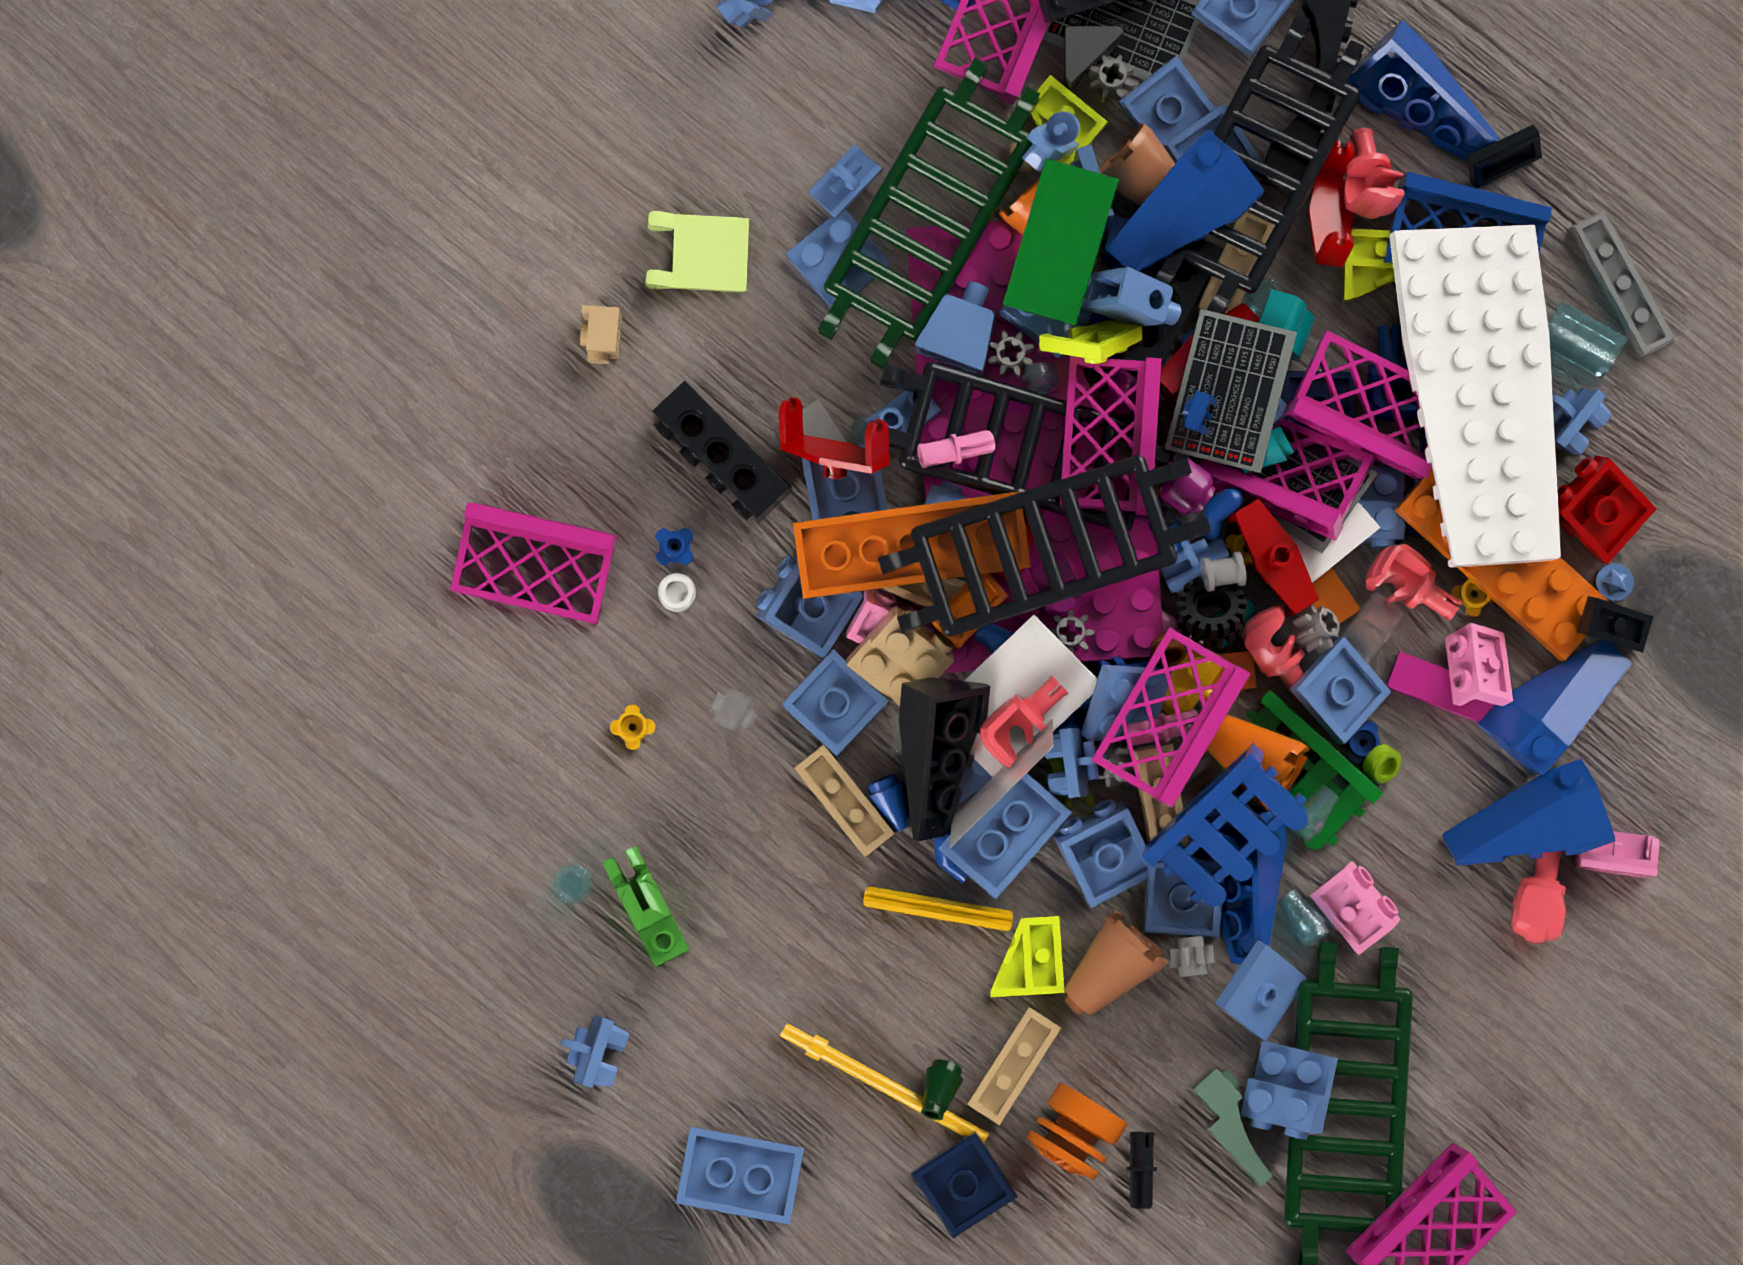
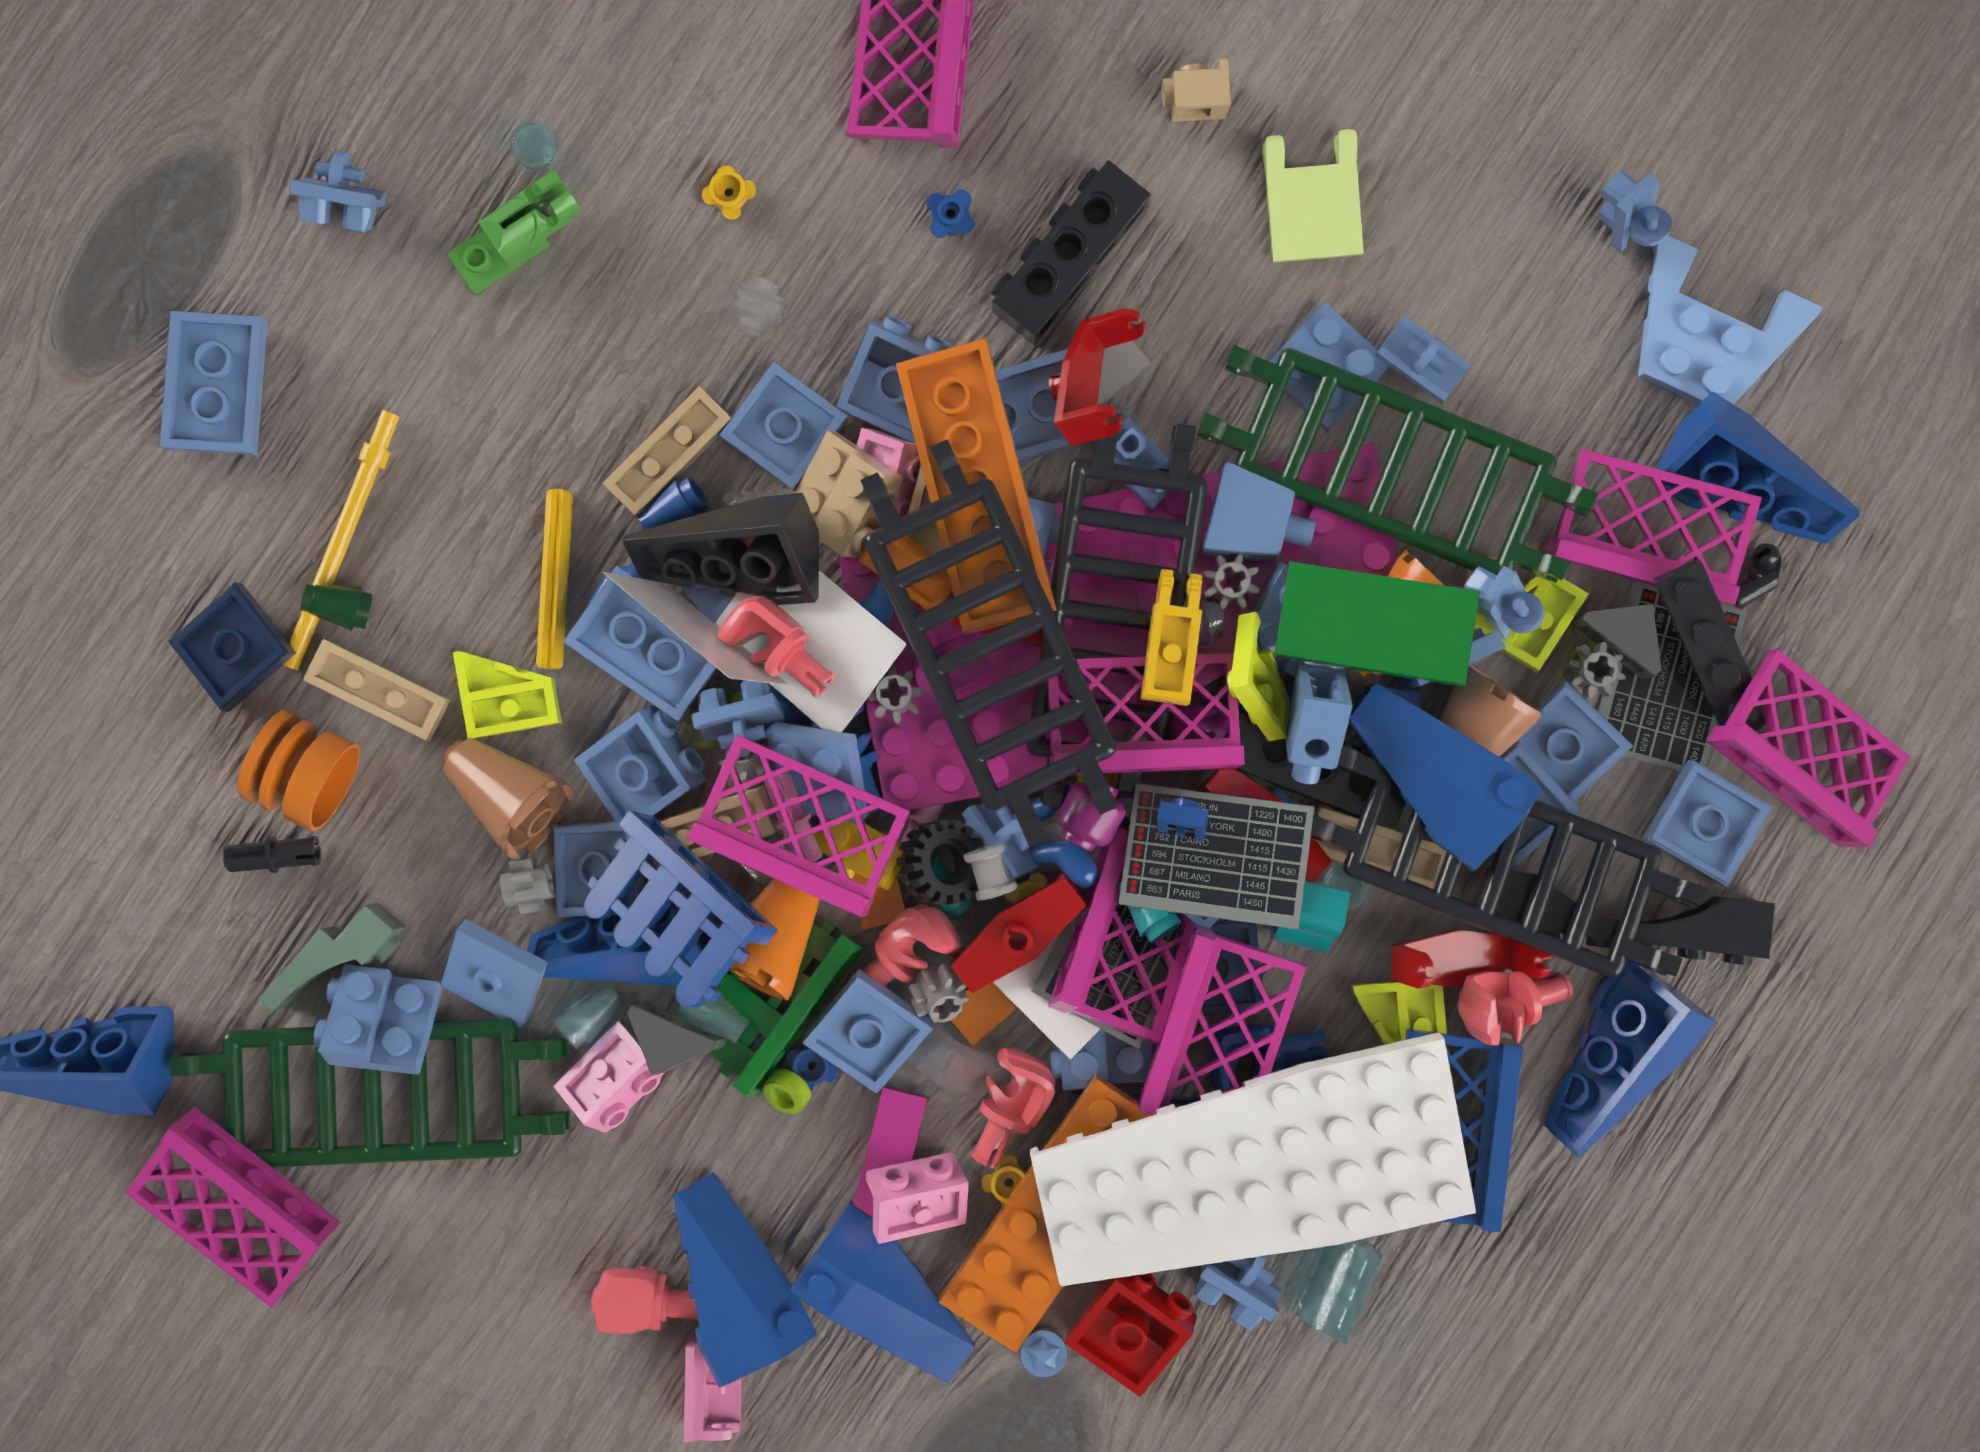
camera: 85 degrees right, 5 degrees up
white tile [658,573,696,612] -> none
bright pink axle [917,430,995,469] -> none
dark orange plate [1150,632,1187,666] -> none
black tile [1467,125,1542,189] -> none
light grey tile [1569,210,1676,359] -> none
black plate [1577,596,1654,653] -> none
none -> dark grey slope [627,1003,728,1075]
none -> yellow hinge [1140,569,1202,706]

